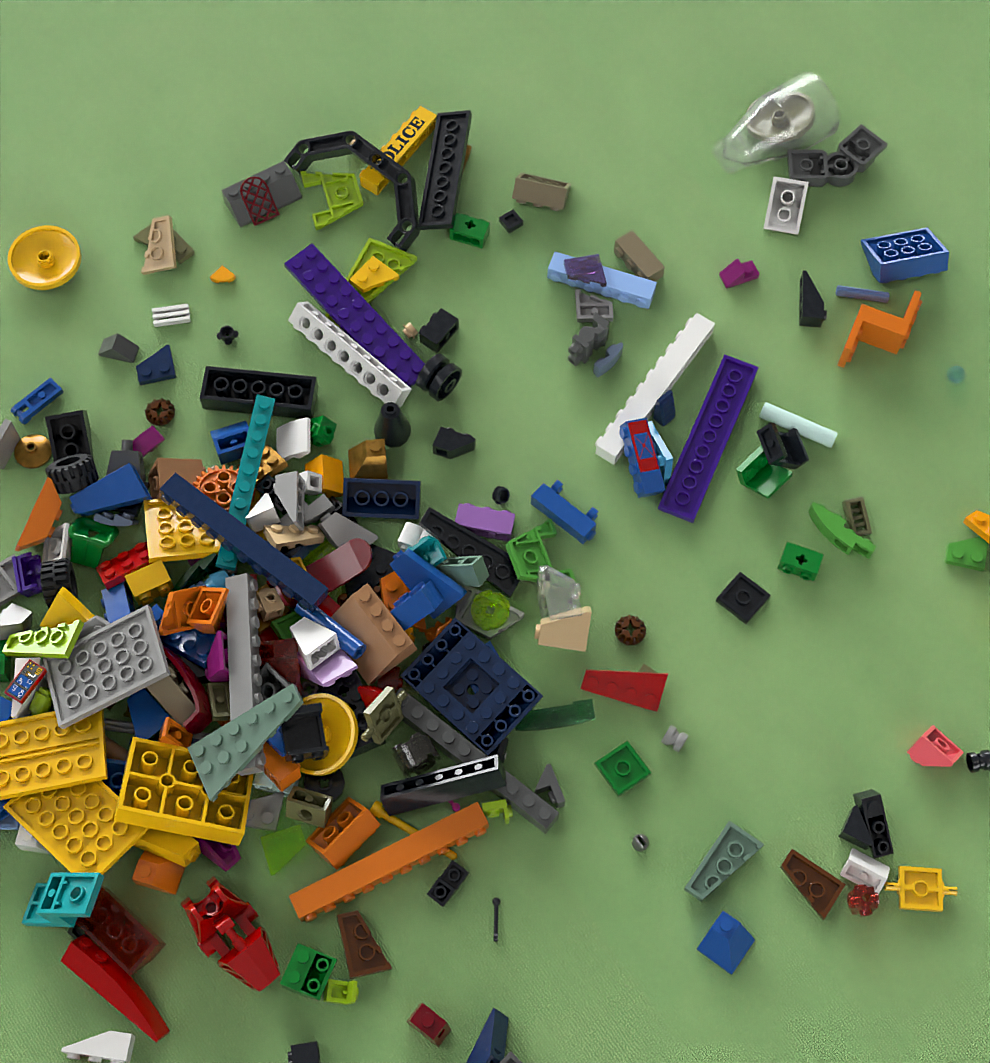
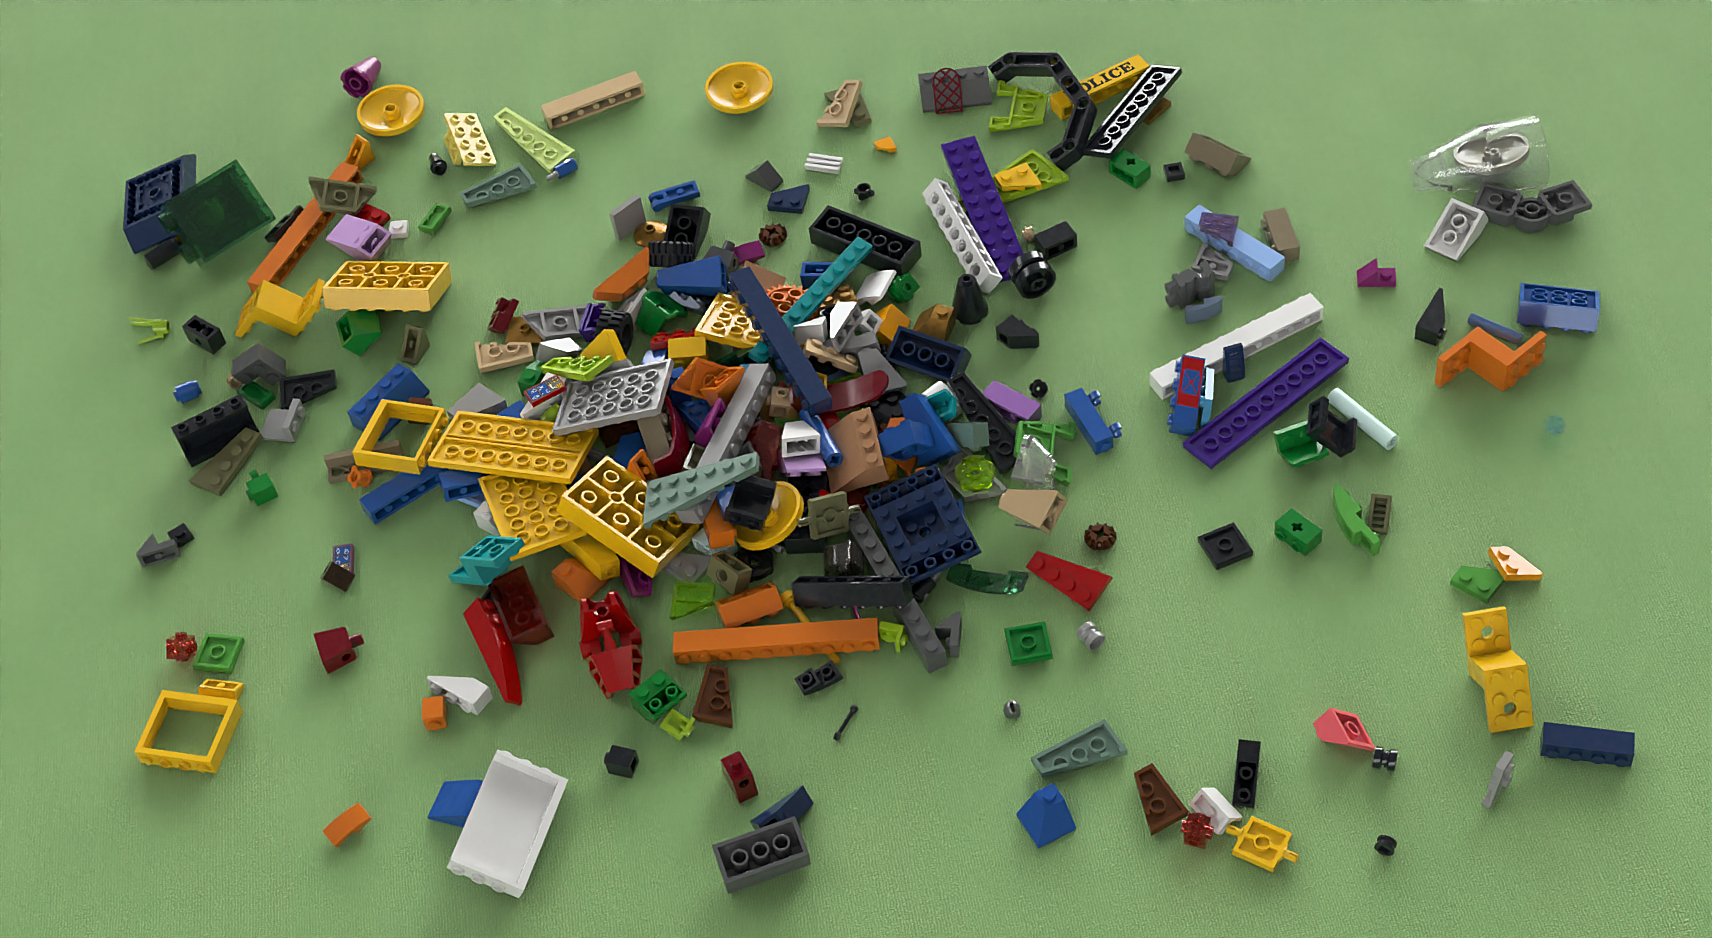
camera: 35 degrees right, 15 degrees down
black slope [838,805,873,850] -> none

